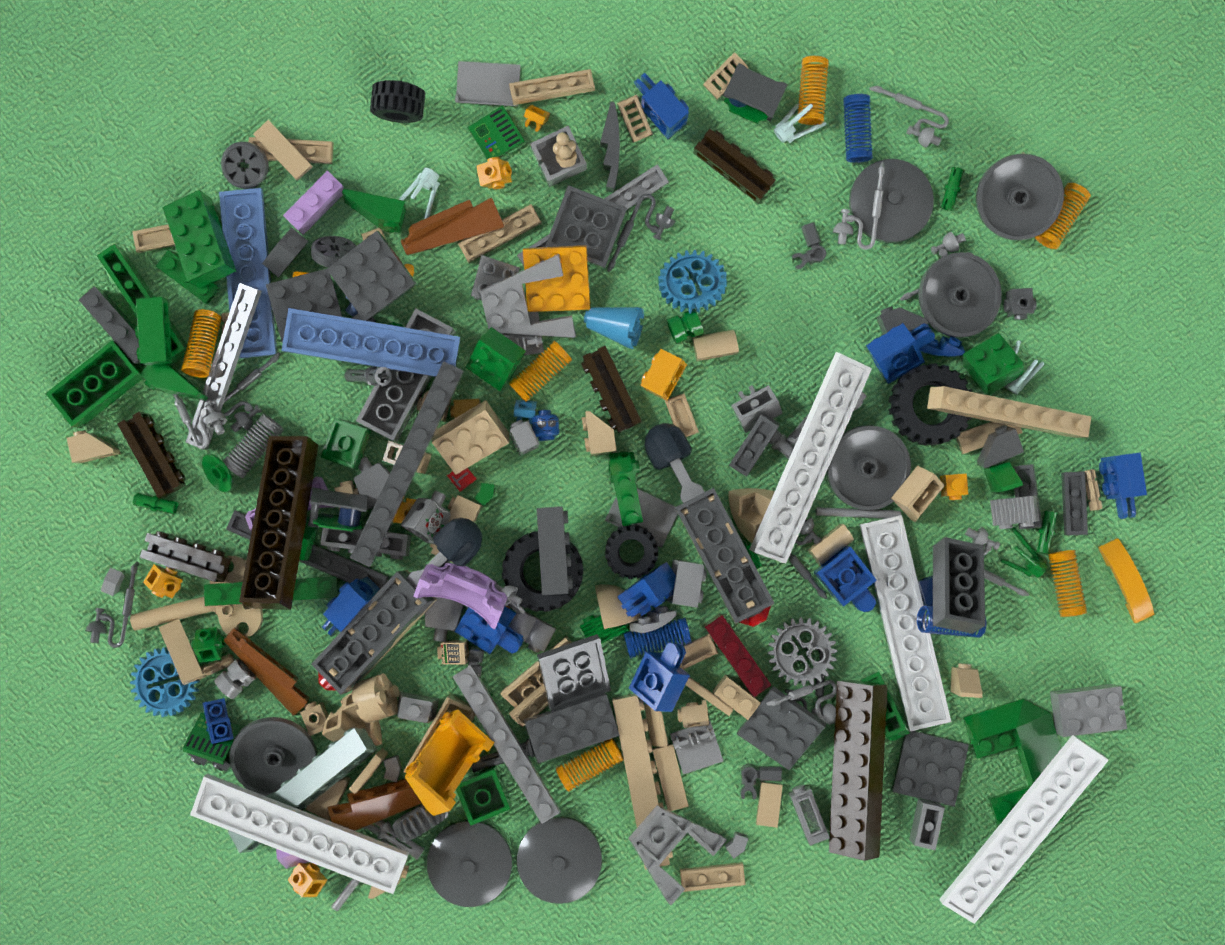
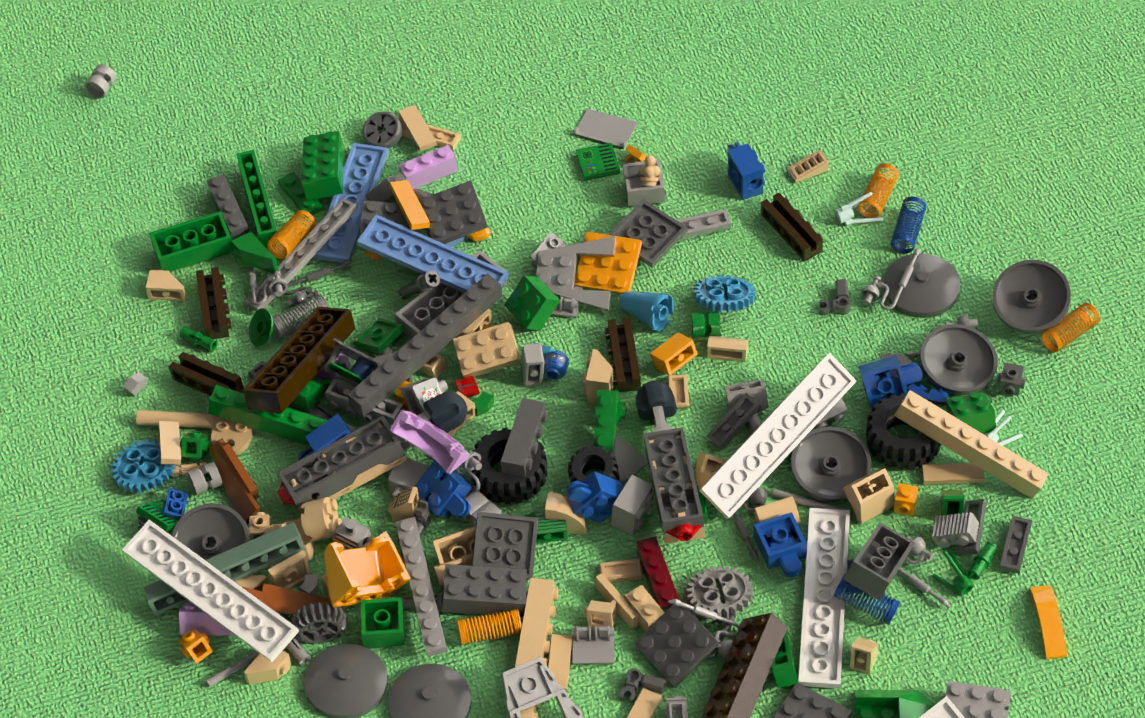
camera: 25 degrees right, 35 degrees down
dark grey piece [85,562,139,648] -> none
tan tile [132,224,175,253] -> none
green brick [134,297,173,365] -> none
light orange brick [143,564,183,599] -> none
green slope [342,188,406,233] -> none
black tyre [370,80,425,123] -> none
light aqua plant [399,167,440,219] -> none
dark orange wedge [401,197,504,255] -> none
tan tile [458,204,542,263] -> none
light orange brick [476,157,512,189] -> none
tan tile [509,69,595,105] -> none
light orange piece [509,341,572,402] -> none
dark grey slope [600,102,620,193] -> none
dark grey piece [607,194,676,272] -> none
tan slope [616,95,653,143] -> none
blue piece [624,617,692,658] -> none
blue brick [629,643,690,712] -> none
light grey slope [630,606,676,633] -> none
tan slope [644,704,668,747] -> none
dark grey piece [723,63,788,124] -> none
light grey piece [869,86,949,148] -> none
green pin [940,167,965,211] -> none
dark grey slope [977,425,1024,468] -> none
light orange piece [1048,550,1087,617] -> none
tan axle [1085,469,1103,511] -> none
blue brick [1099,452,1147,519] -> none
none -> light orange tile [390,180,430,230]

